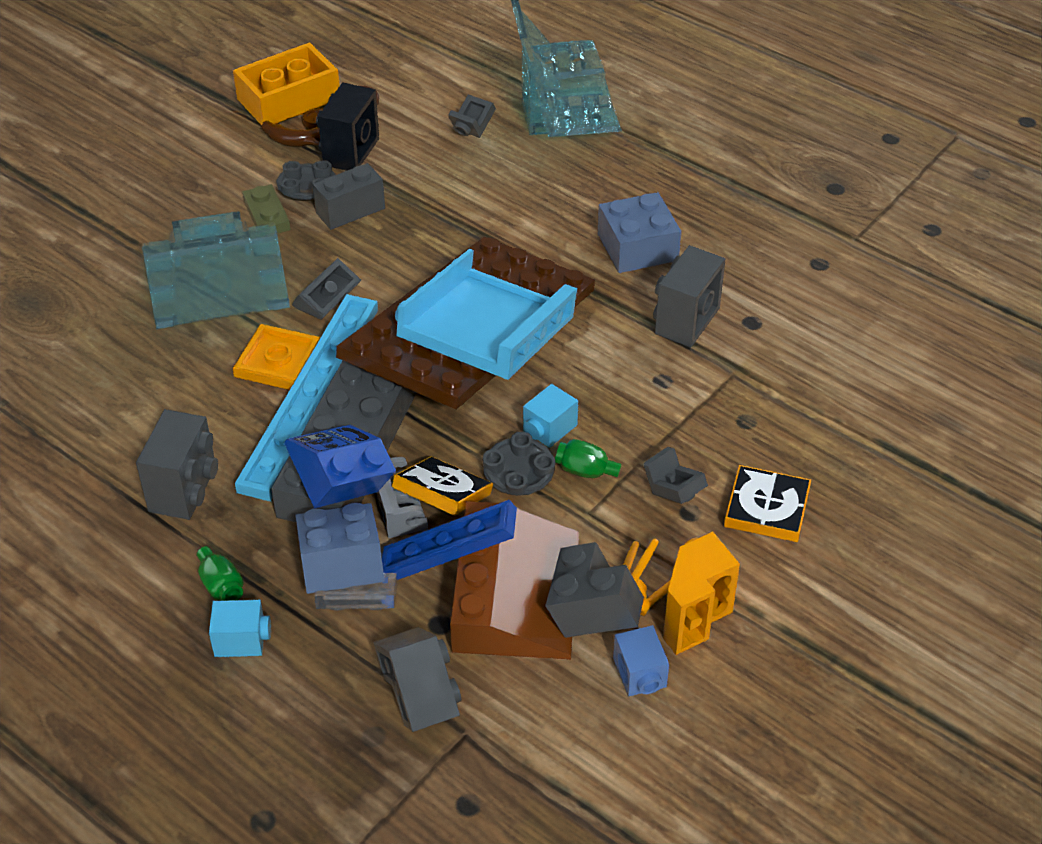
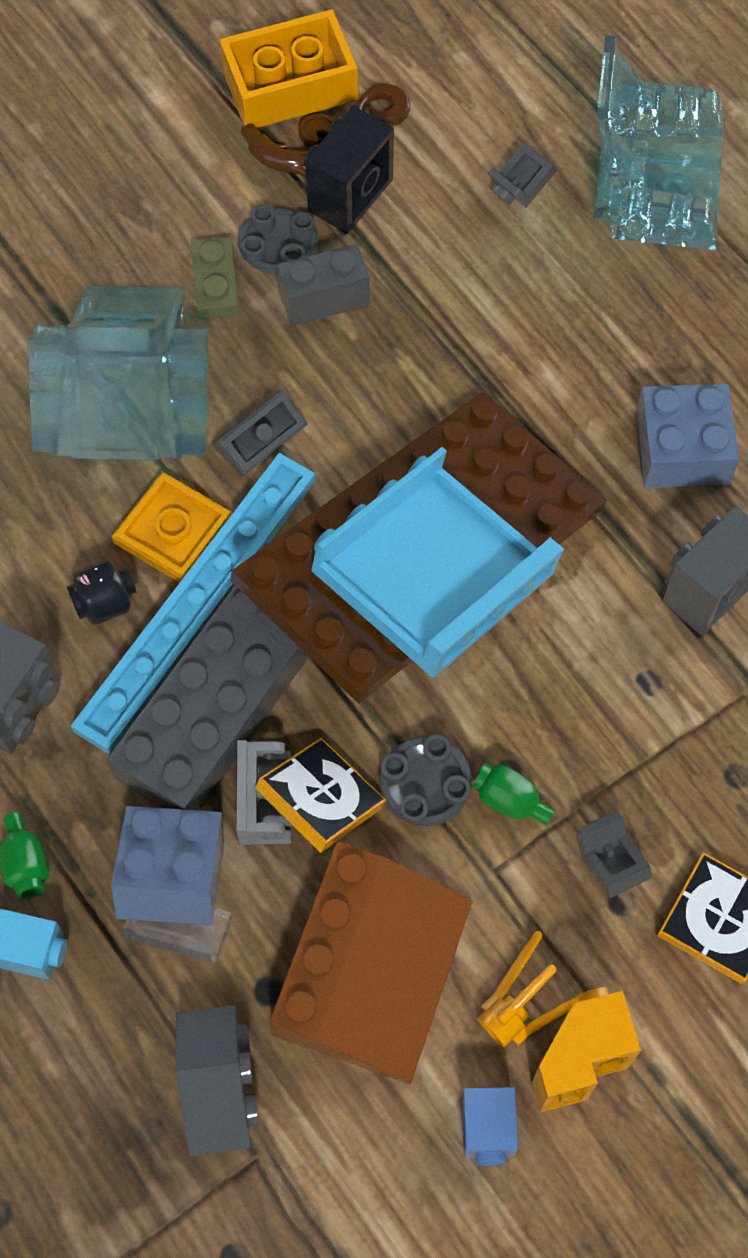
camera: 15 degrees right, 20 degrees up
blue slope [284,425,396,508] -> none
blue tile [382,500,517,584] -> none
medium azure brick [523,384,578,448] -> none
dark grey brick [546,542,644,638] -> none
none -> black head [67,559,137,625]

